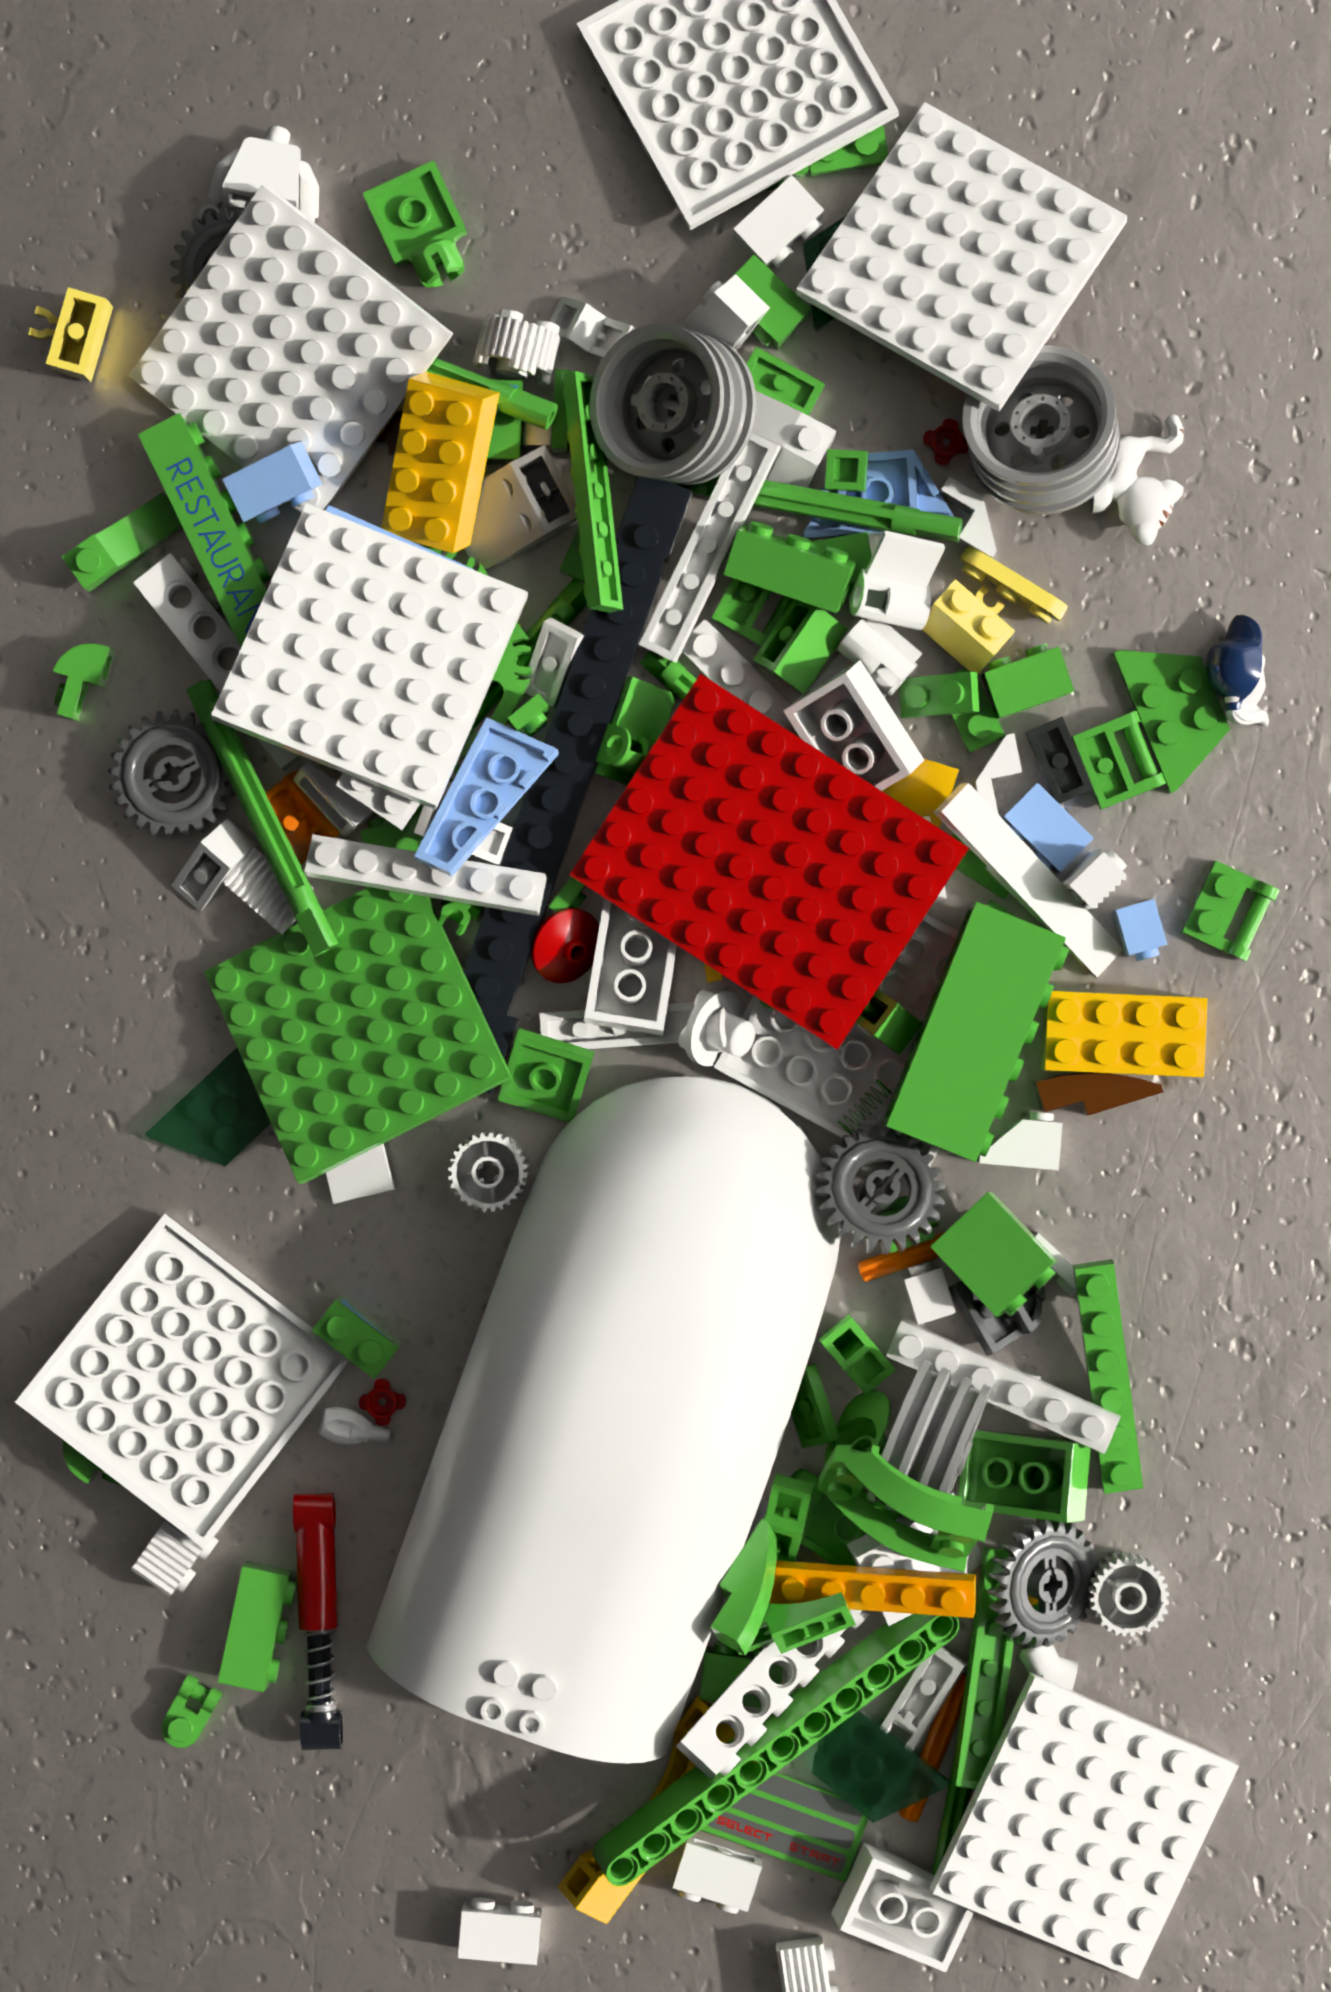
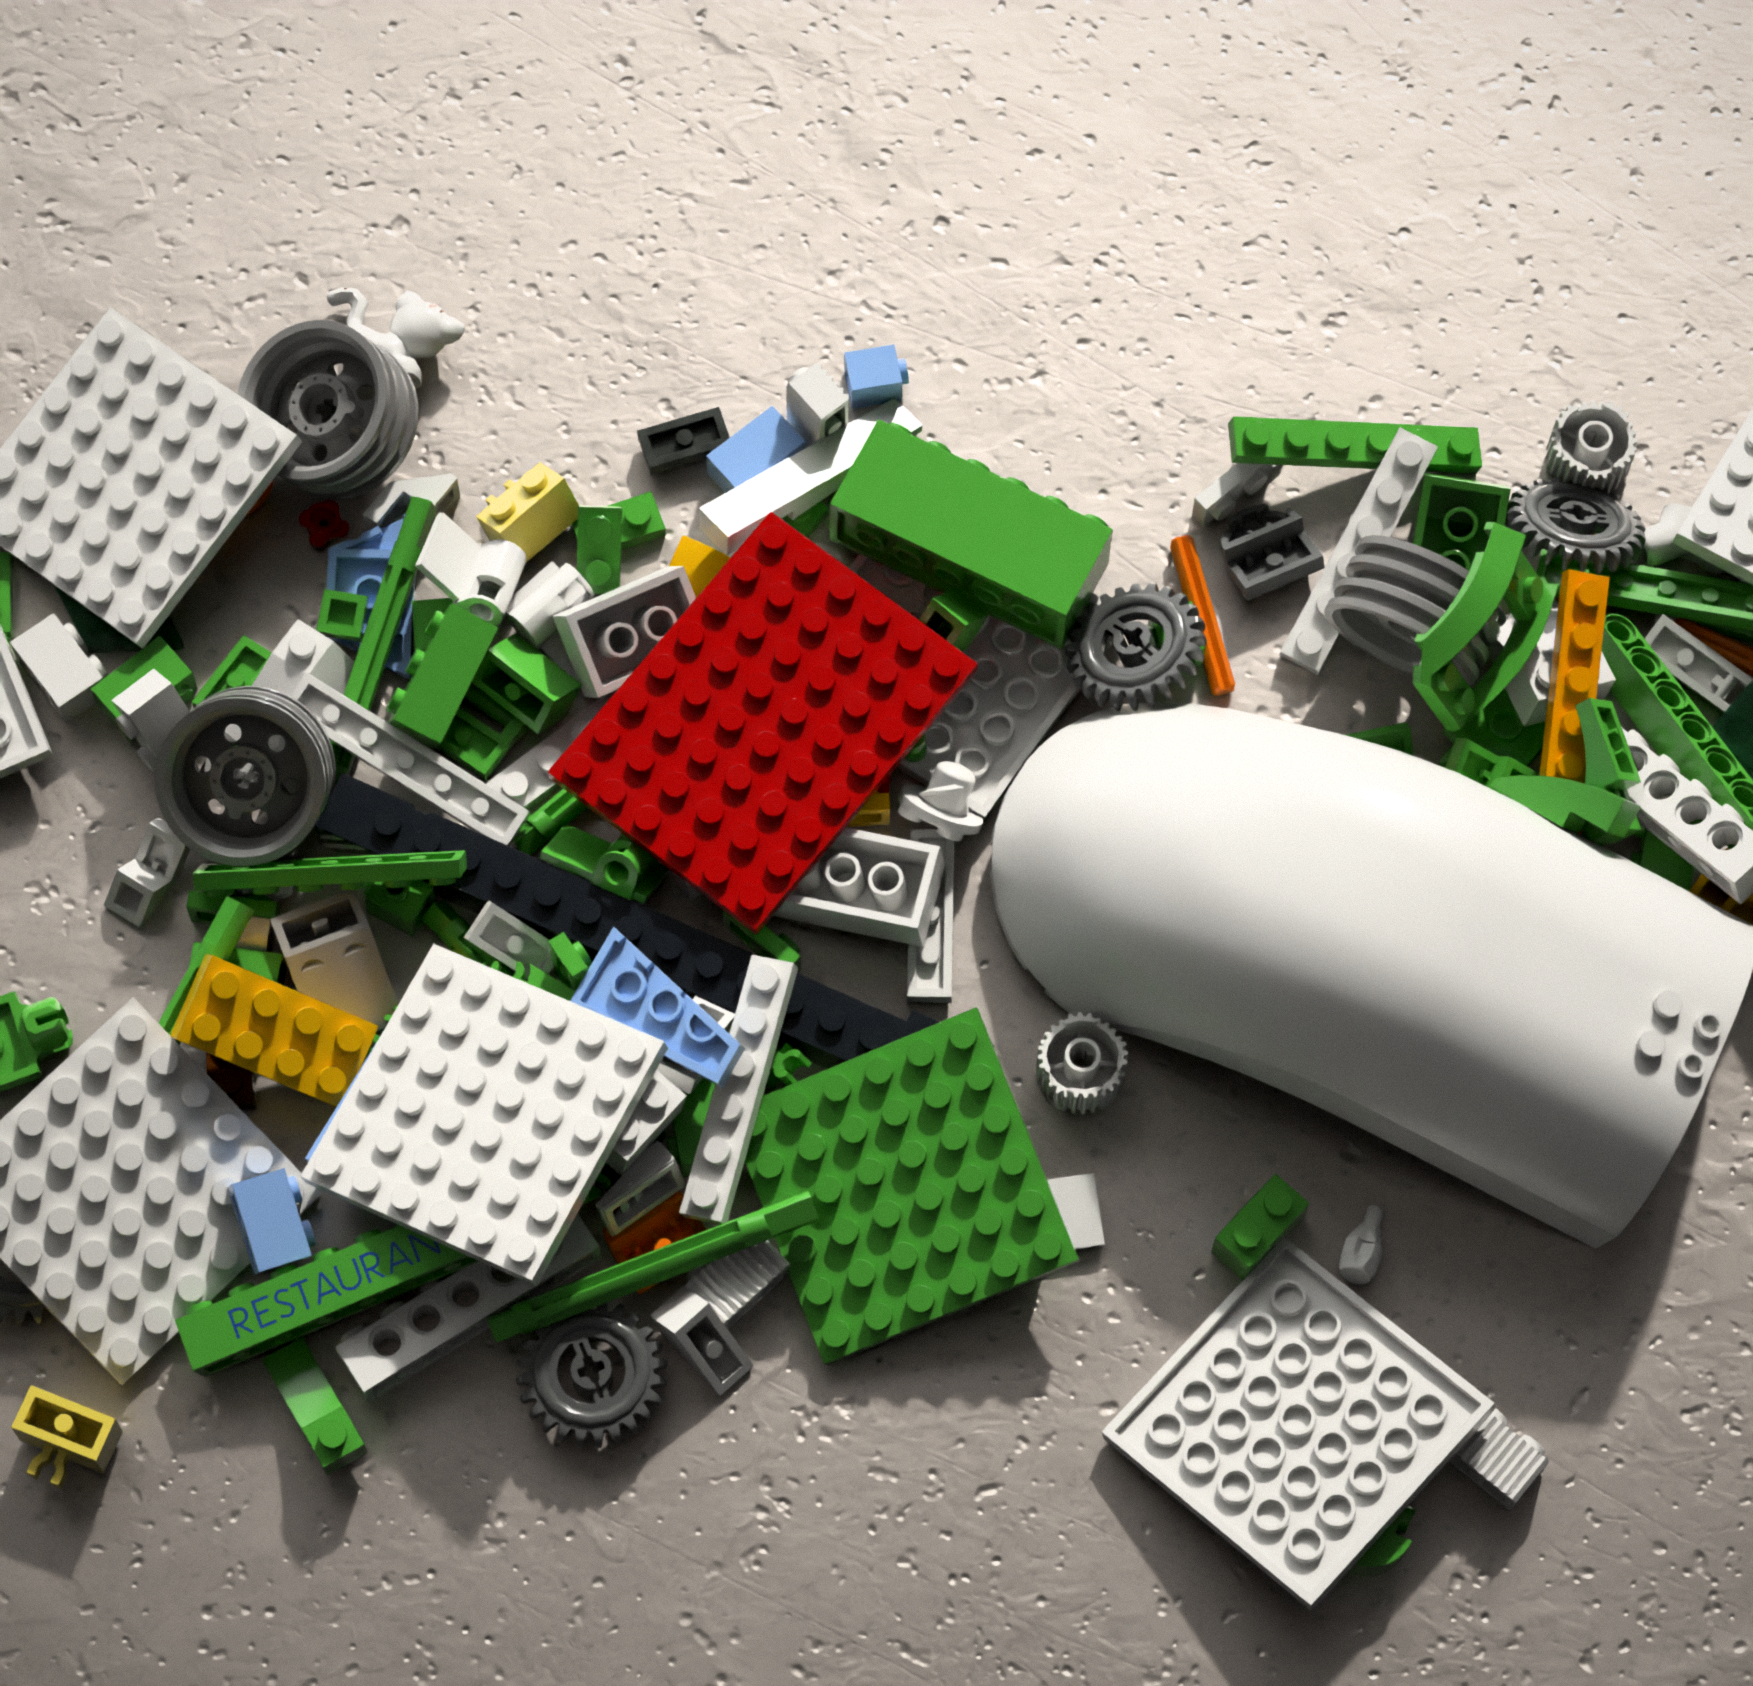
camera: 85 degrees left, 20 degrees down
bright green brick [53,643,115,721] -> none
clear green wing [145,1048,271,1166] -> none
bright green plate [161,1674,223,1748] -> none
bright green brick [218,1561,297,1692] -> none
piece [293,1493,343,1750] -> none
red plate [359,1378,406,1426] -> none
white brick [473,309,560,386] -> none
bright green plate [498,1028,595,1122] -> none
red dish [531,908,599,983] -> none
bright green brick [818,1313,896,1395] -> none
bright green piece [825,1390,891,1464] -> none
bright green piece [837,1079,892,1136] -> none
white brick [902,1261,956,1325] -> none
bright green brick [930,1192,1058,1317] -> none
light yellow plate [959,545,1068,624] -> none
white slope [973,733,1022,814] -> none
white slope [976,1112,1063,1170] -> none
bright green brick [981,643,1075,719] -> none
reddish brown slope [1032,1073,1163,1116] -> none
yellow brick [1041,991,1208,1077] -> none
bright green plate [1072,710,1166,810] -> none
bright green wing [1112,650,1230,793] -> none
bright green plate [1181,861,1280,962] -> none
dark blue hair [1206,615,1269,726] -> none

